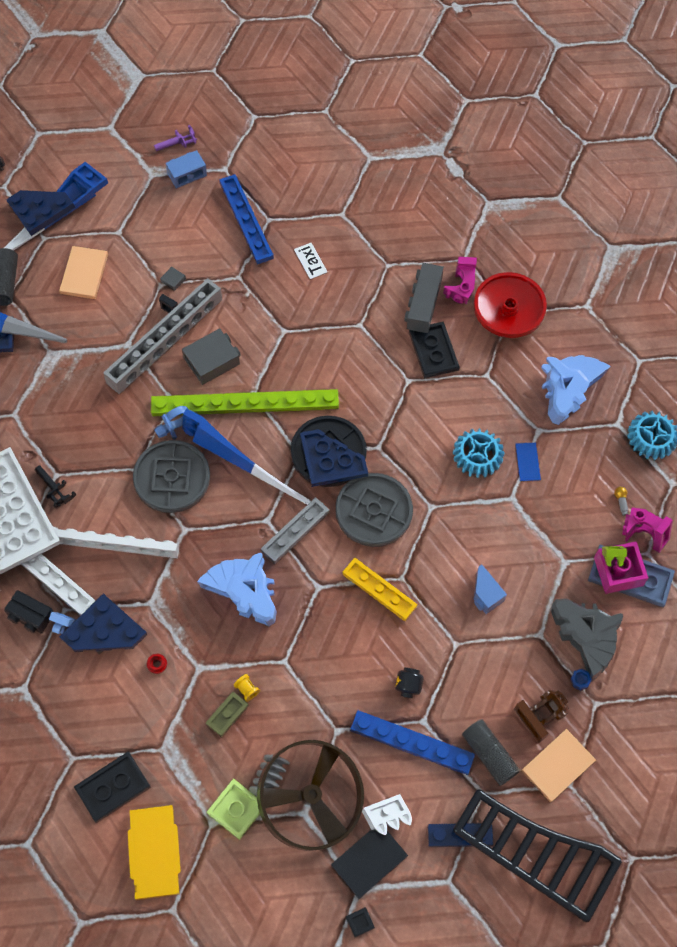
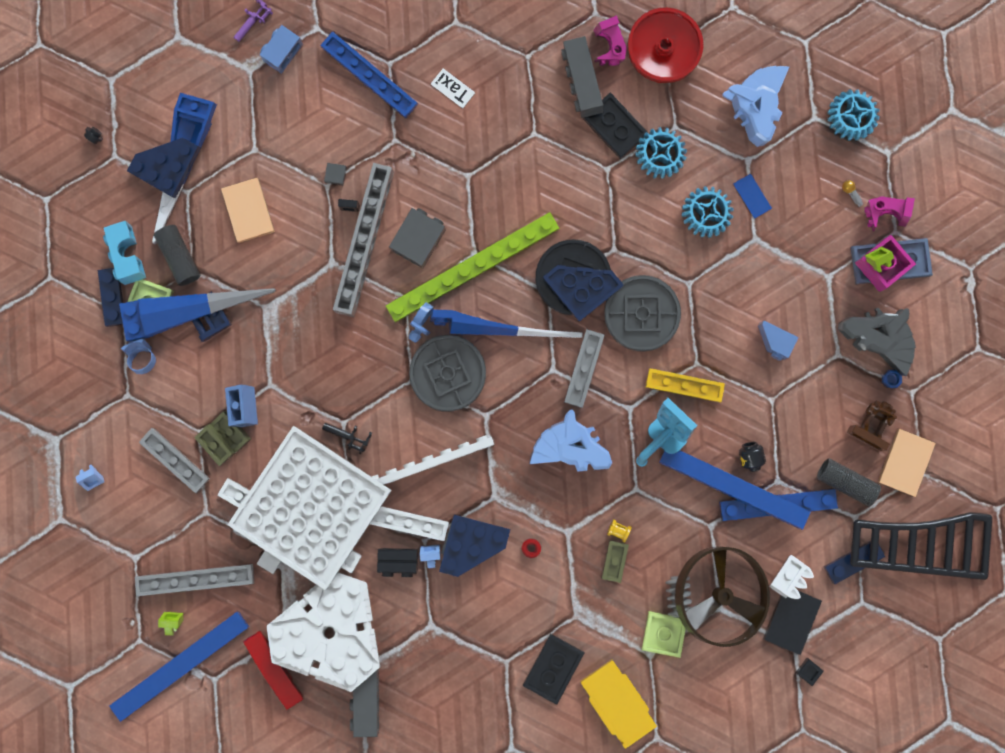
camera: 25 degrees left, 20 degrees up
none -> medium azure gear [635,127,687,179]
none -> medium azure plate [636,398,697,467]
none -> blue tile [659,450,811,530]

